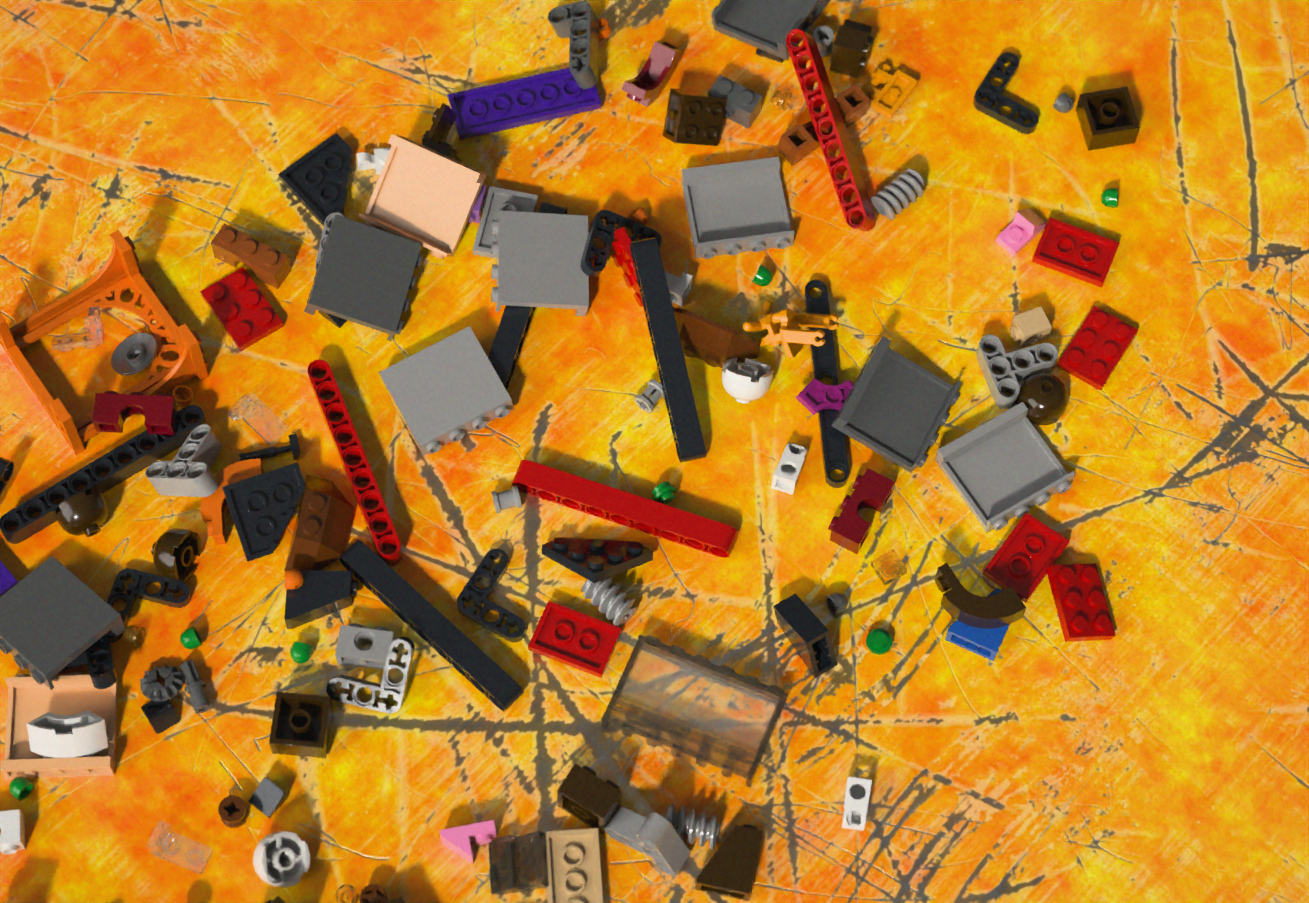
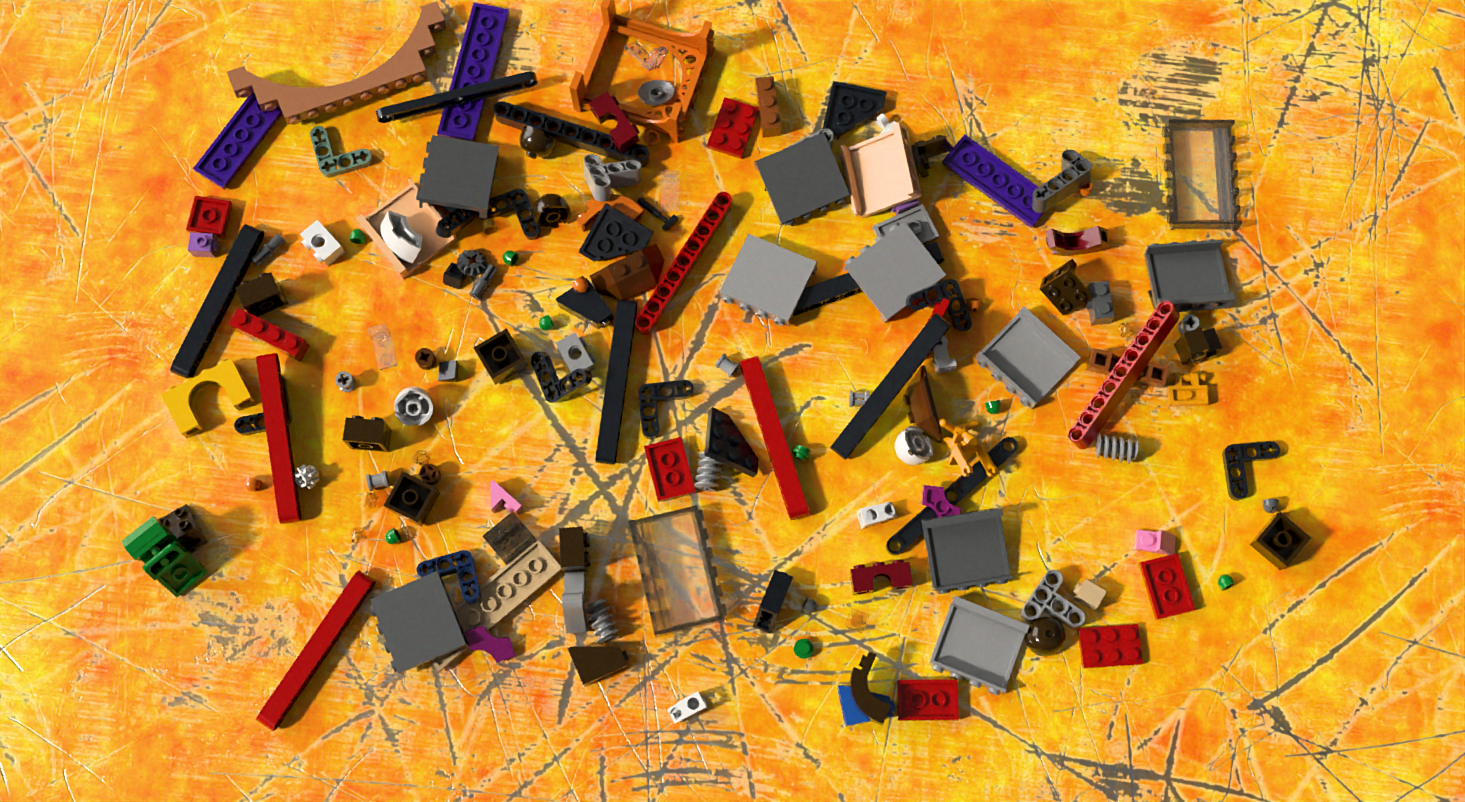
camera: 55 degrees right, 10 degrees up
red plate [1046,563,1116,642] -> none

